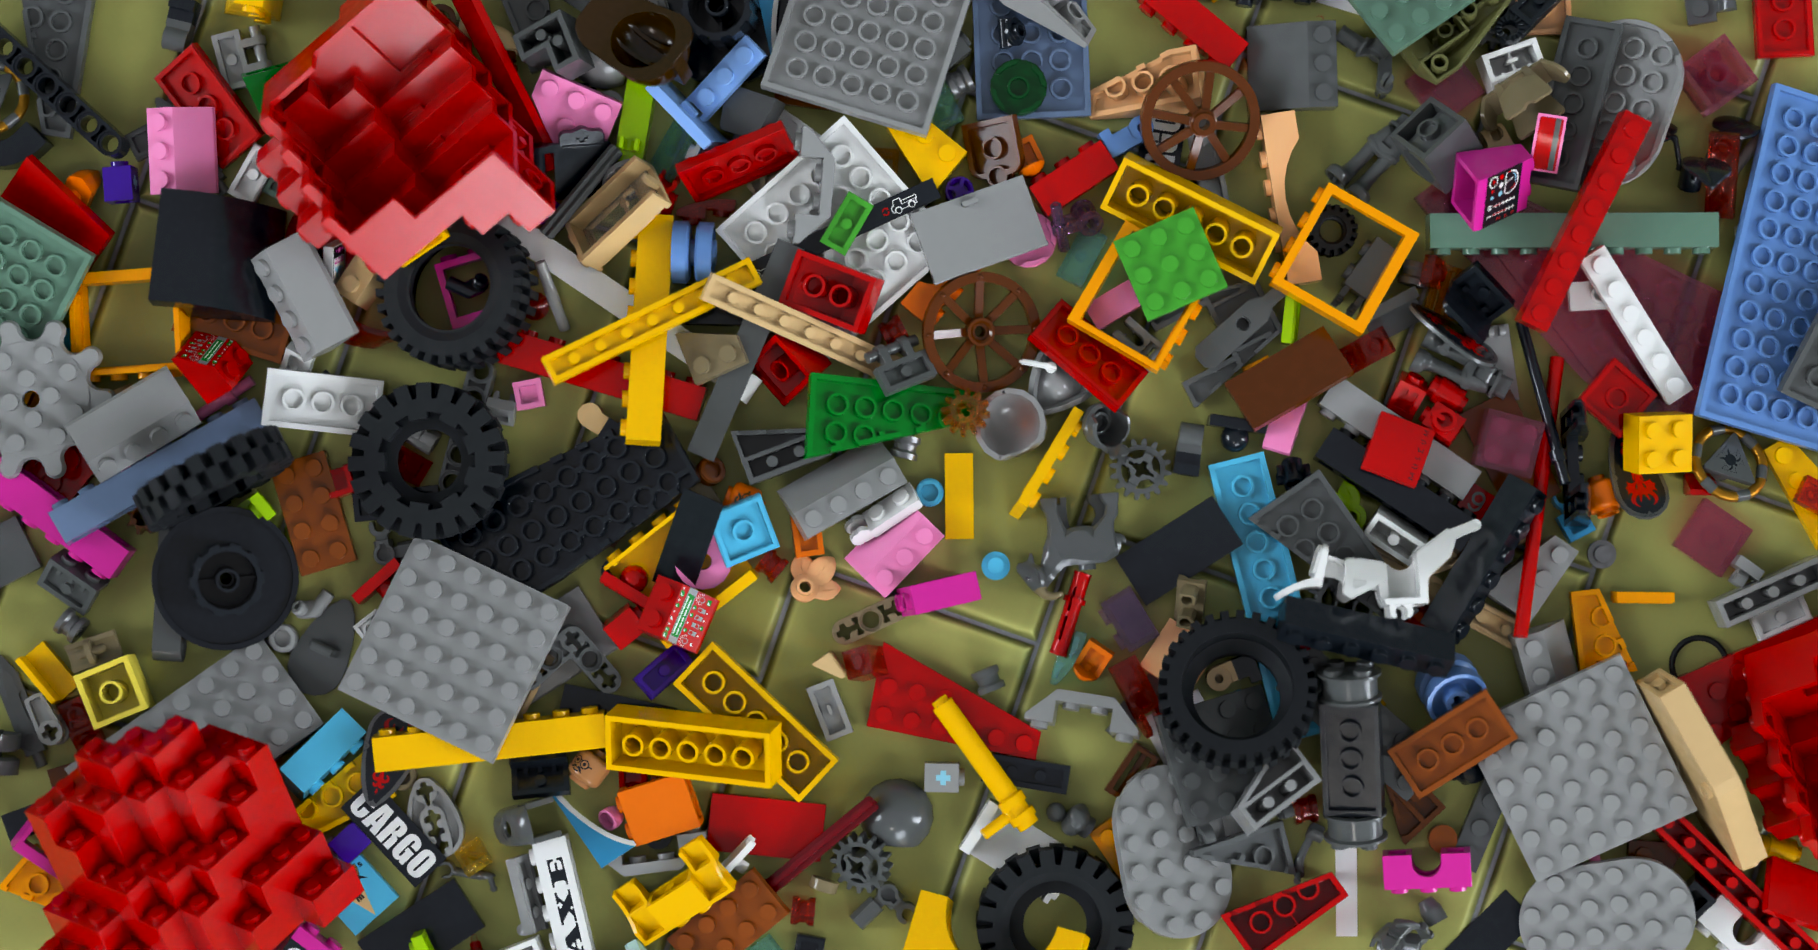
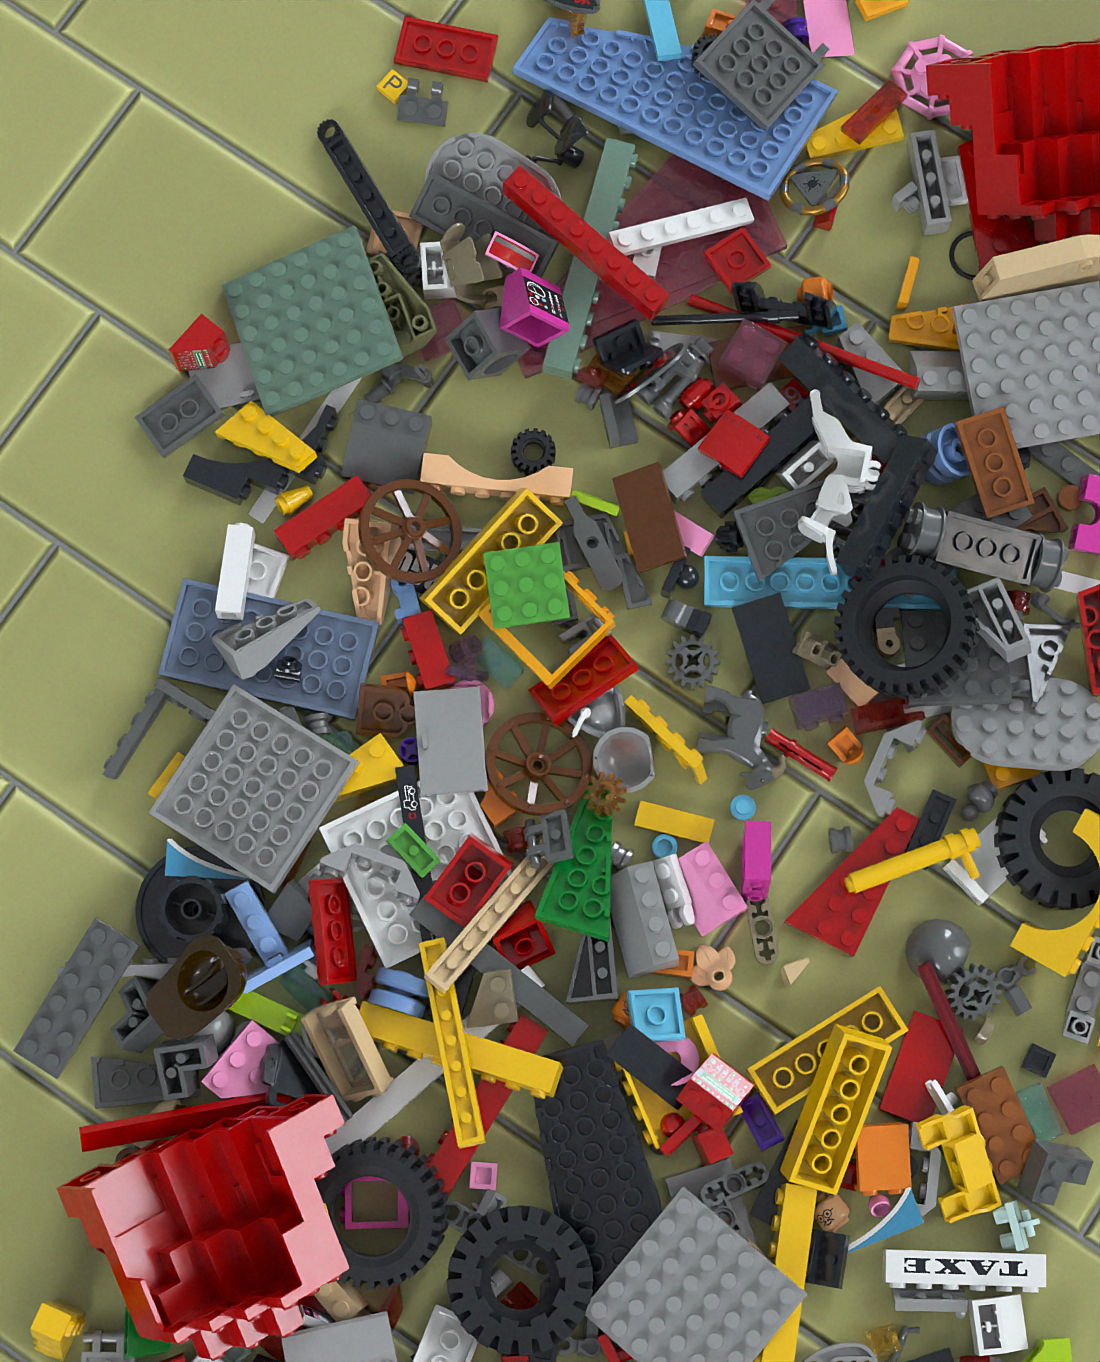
camera: 75 degrees left, 10 degrees down
black arm [445,273,489,299] -> none
dark grey piece [493,796,562,847] -> none
light grey piece [534,260,570,332] -> none
tan leg [577,403,626,436] -> none
dark orange tile [696,457,726,486] -> none
clear red wheel [791,895,816,926] -> none
light grey plate [806,678,854,742] -> none
clear red brick [842,644,888,682] -> none
light grey brick [924,761,965,793] -> none
dark green tile [990,59,1047,117] -> none
clear light blue slope [1049,630,1087,685] -> none
dark grey hat [1082,402,1131,460] -> none
bright pink slope [1087,280,1141,330] -> none
light orange window [1268,182,1420,337] -> none
dark grey piece [1325,113,1408,204] -> none
dark grey hinge [1331,237,1395,317] -> none
clear red slope [1339,326,1396,374] -> none
flat silver plate [1587,540,1616,569] -> none
shield [1608,433,1670,520] -> none
yellow brick [1623,411,1693,474] -> none
clear pink tile [1672,498,1753,577] -> none
clear pink brick [1682,33,1759,118] -> none
clear red tile [1704,131,1740,219] -> none

